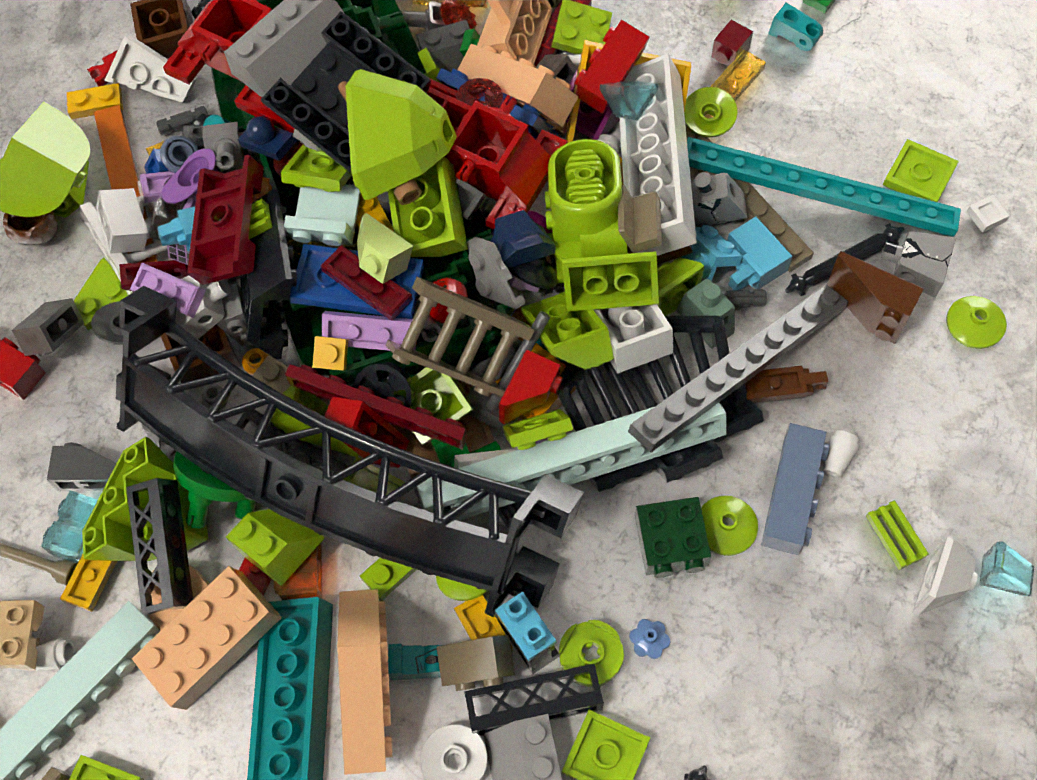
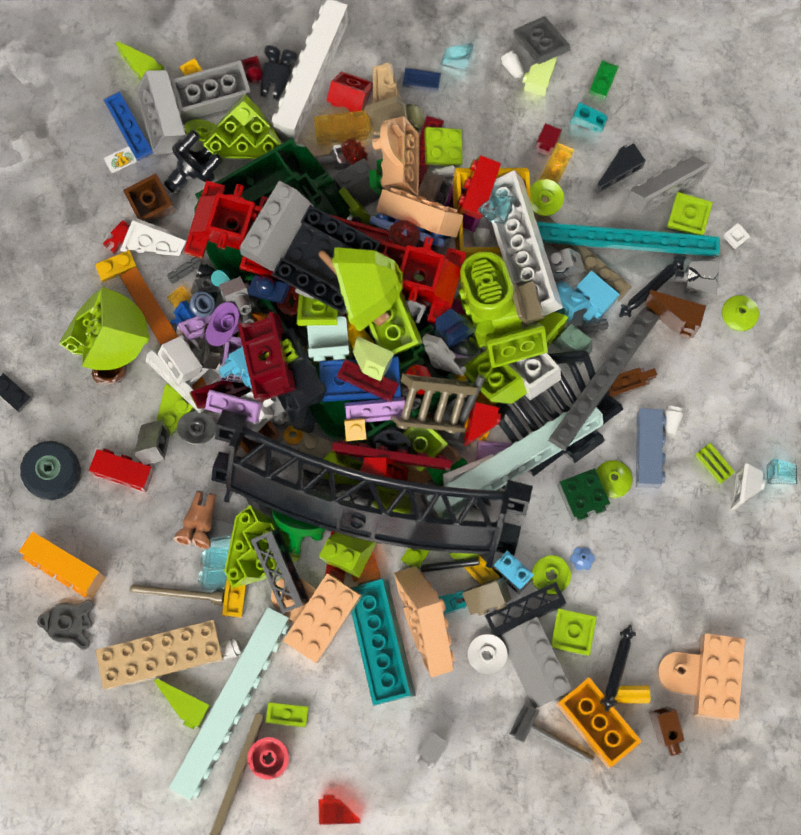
camera: 20 degrees left, 10 degrees up
lime plate [502,409,573,450] -> none
none -> nougat piece [174,491,217,549]
none -> black bar [421,557,480,572]
none -> black slope [595,143,646,194]
none -> light grey slope [629,156,709,215]

